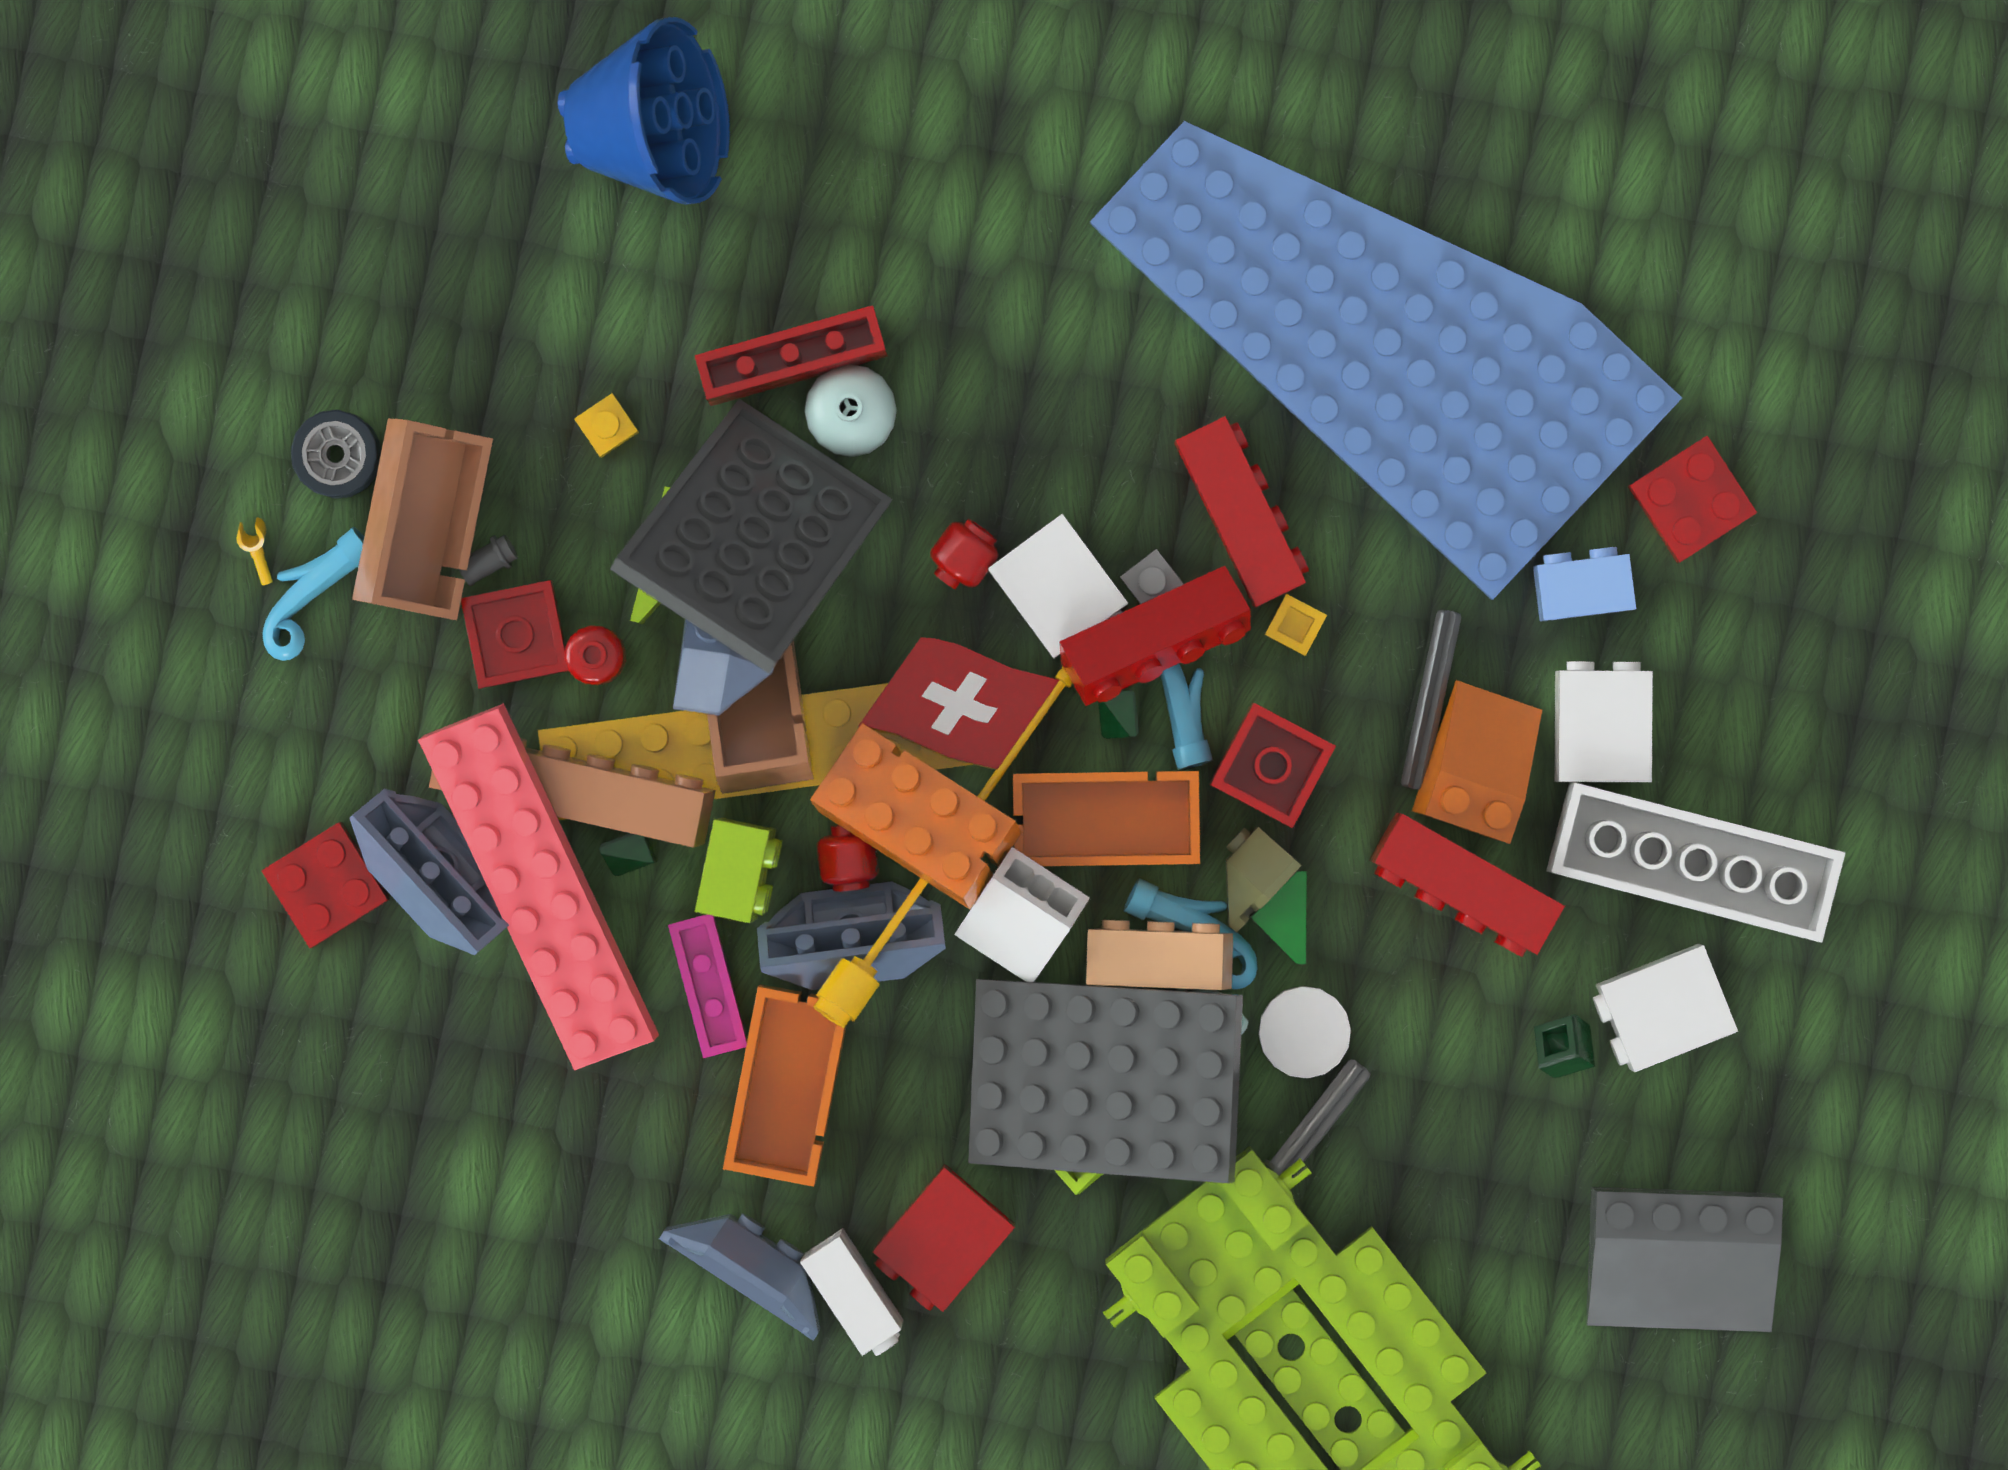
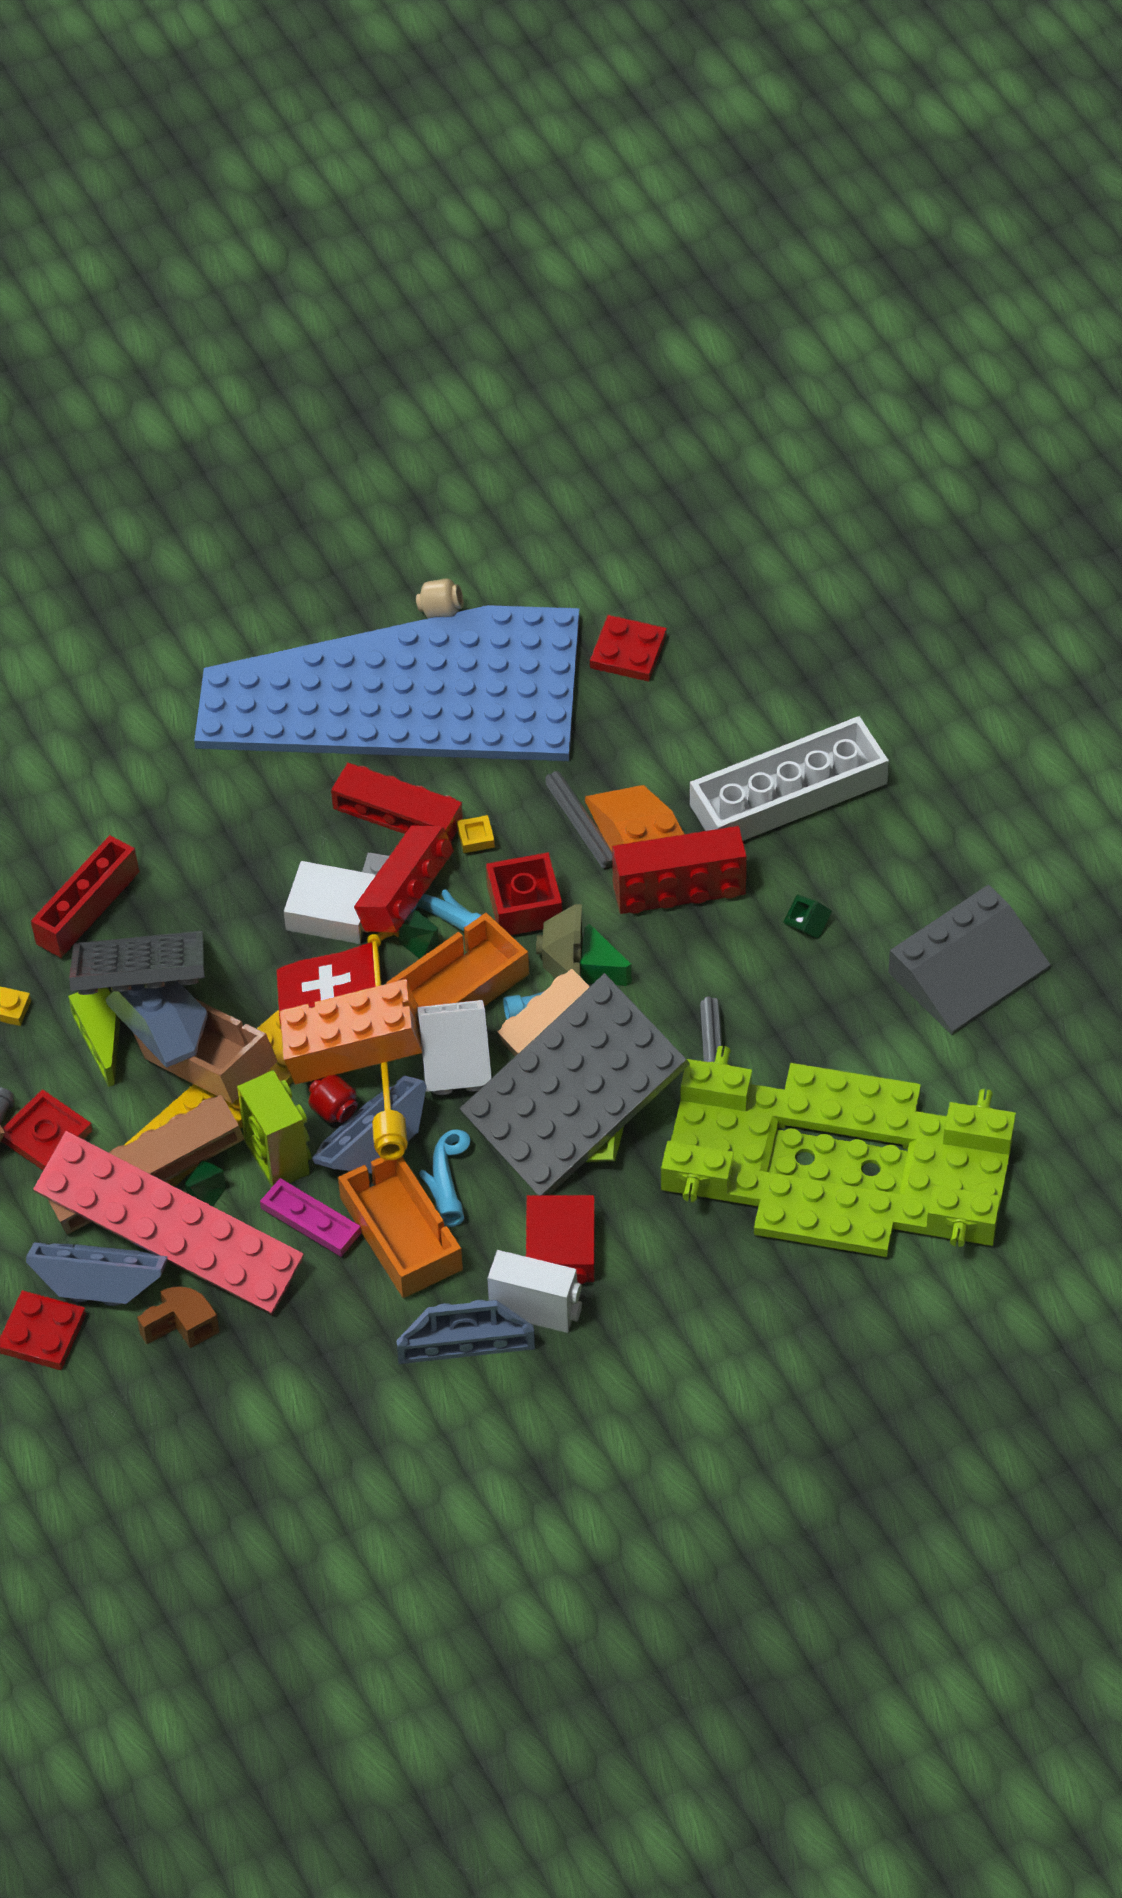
camera: 40 degrees left, 35 degrees down
red head [564,625,626,685] -> none
light aqua cylinder [805,365,897,457] -> none
red head [930,519,999,589] -> none
white tile [1258,986,1351,1078] -> none
light blue brick [1533,547,1636,621] -> none
white brick [1554,661,1653,782] -> none
white brick [1593,944,1738,1072] -> none
none -> dark orange brick [137,1287,219,1348]
none -> tan head [416,578,464,618]
none -> medium azure plant [419,1129,470,1227]

